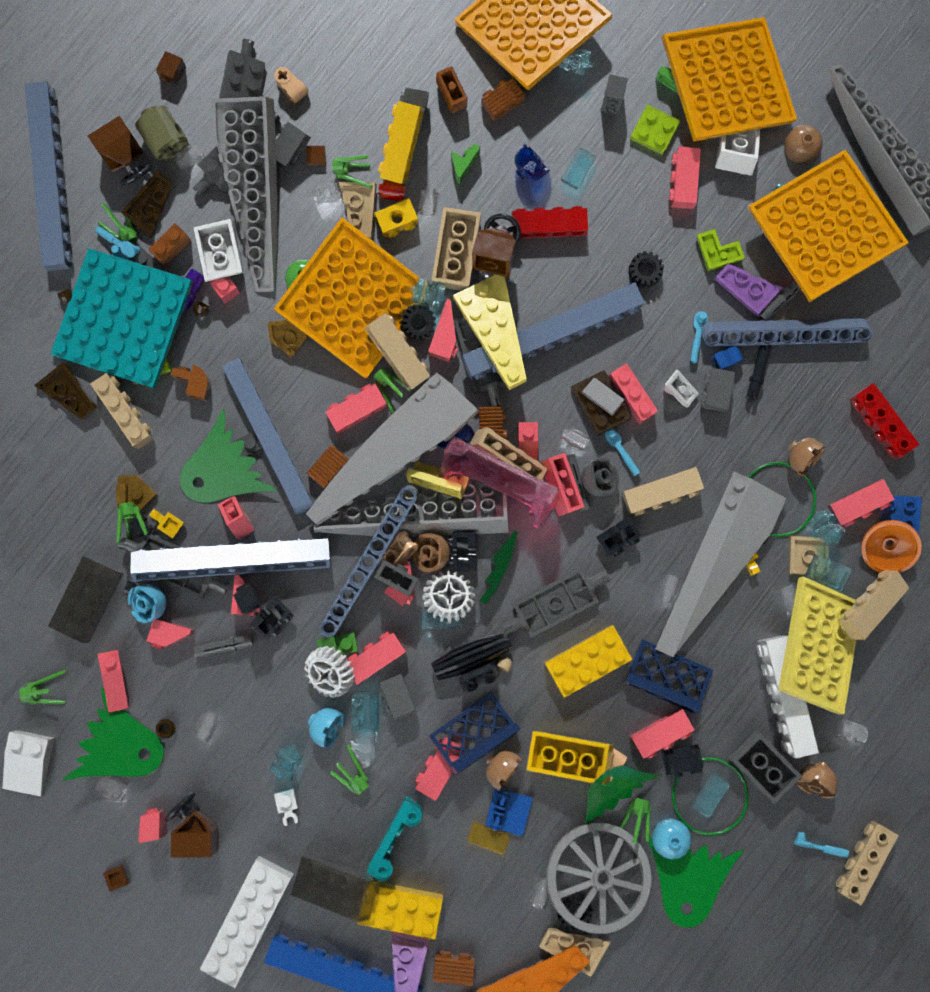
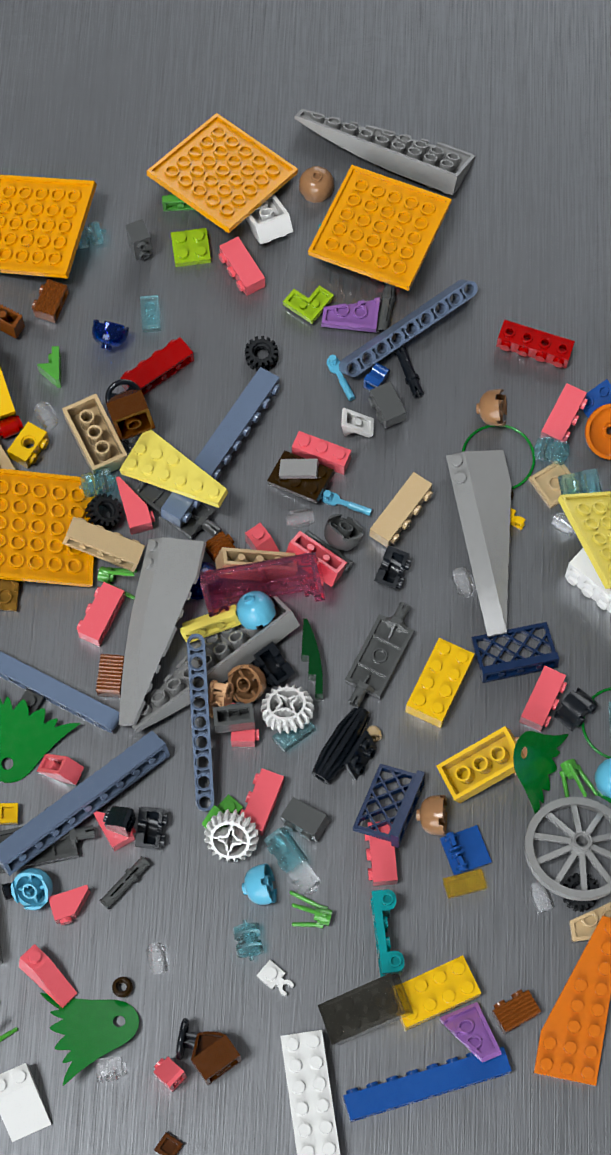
camera: 30 degrees left, 15 degrees down
none -> medium azure cylinder [236,590,276,630]

